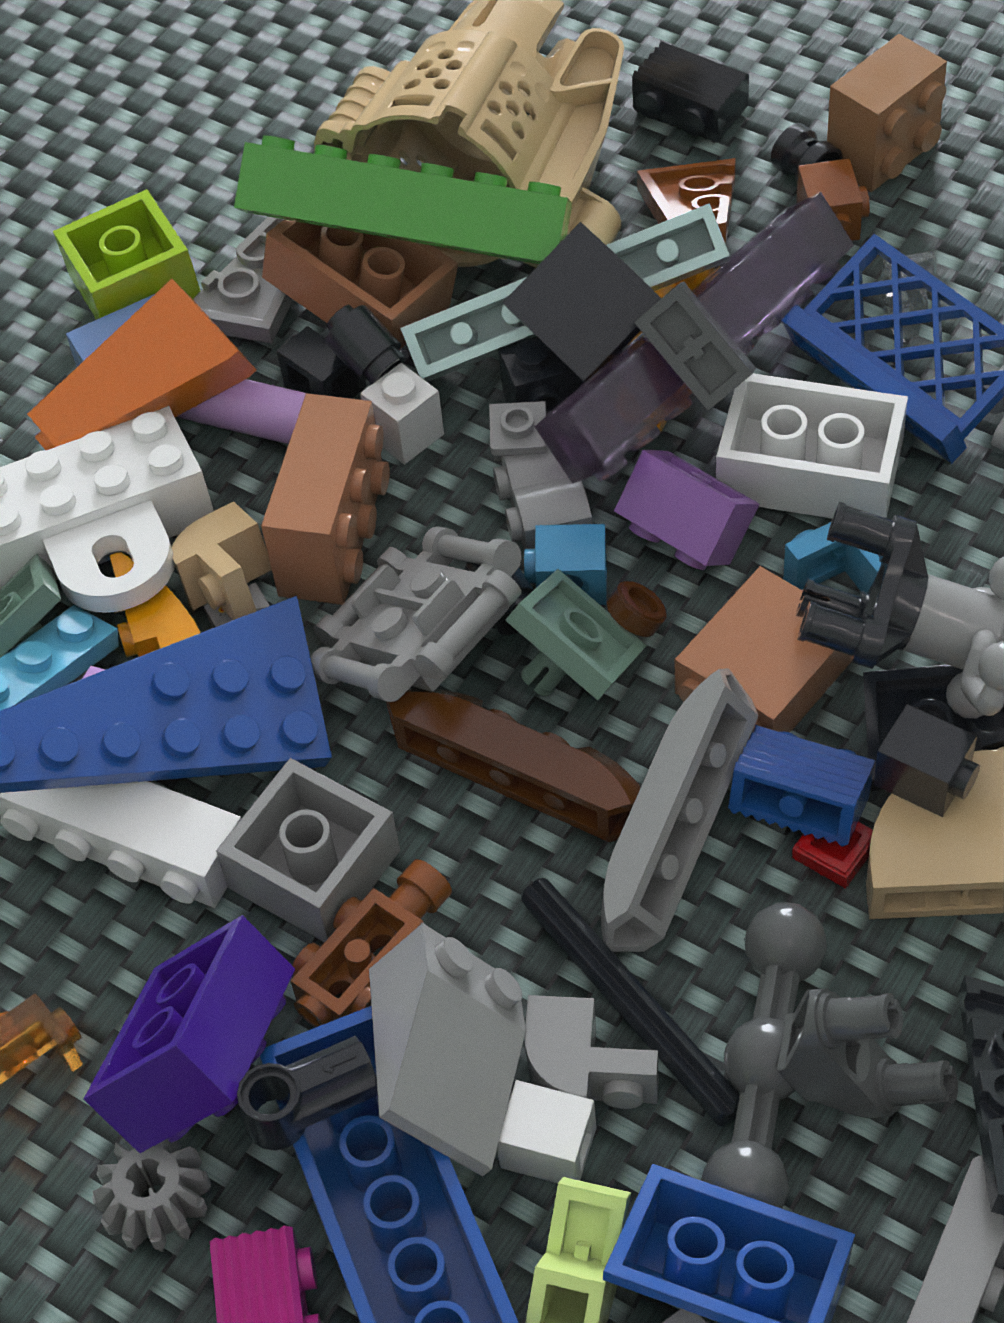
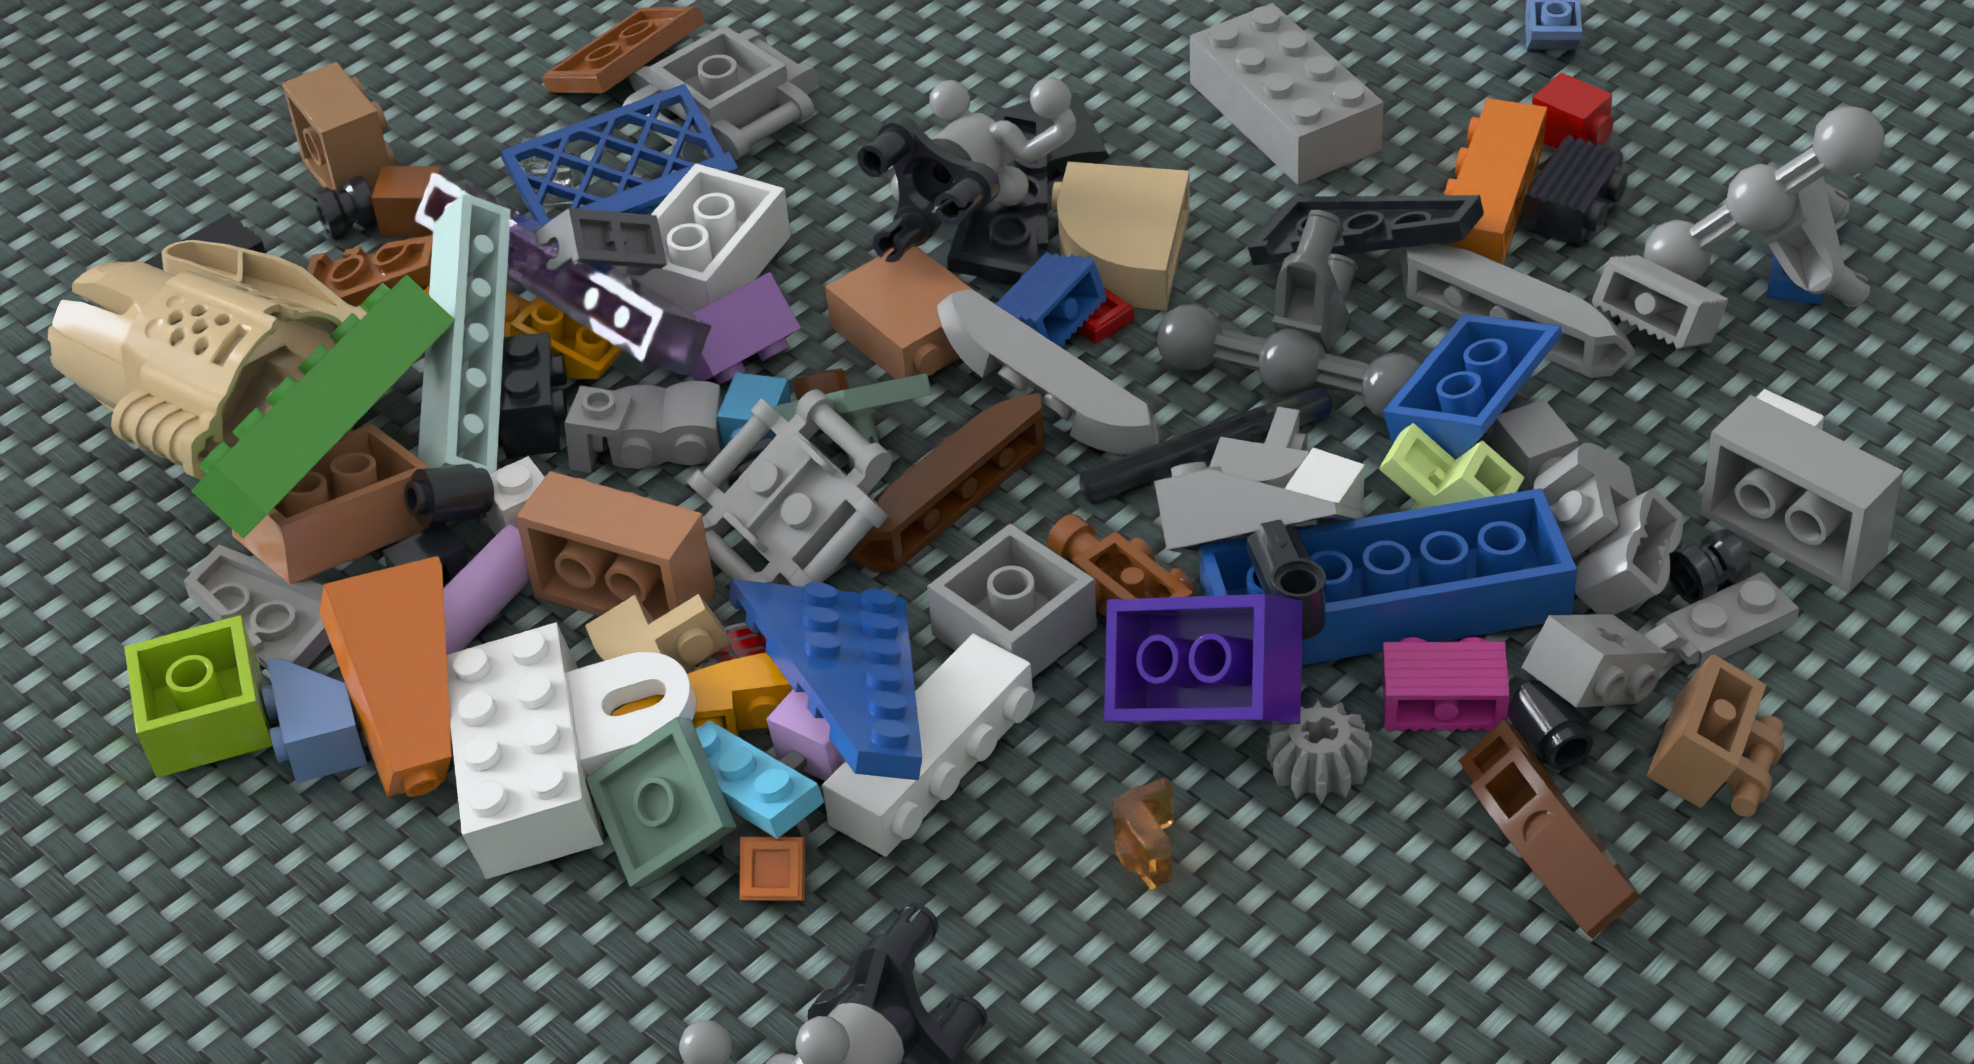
camera: 80 degrees left, 10 degrees down
black slope [503,222,662,386] -> none
dark azure bracket [783,522,881,592] -> none
black brick [873,704,980,817] -> none

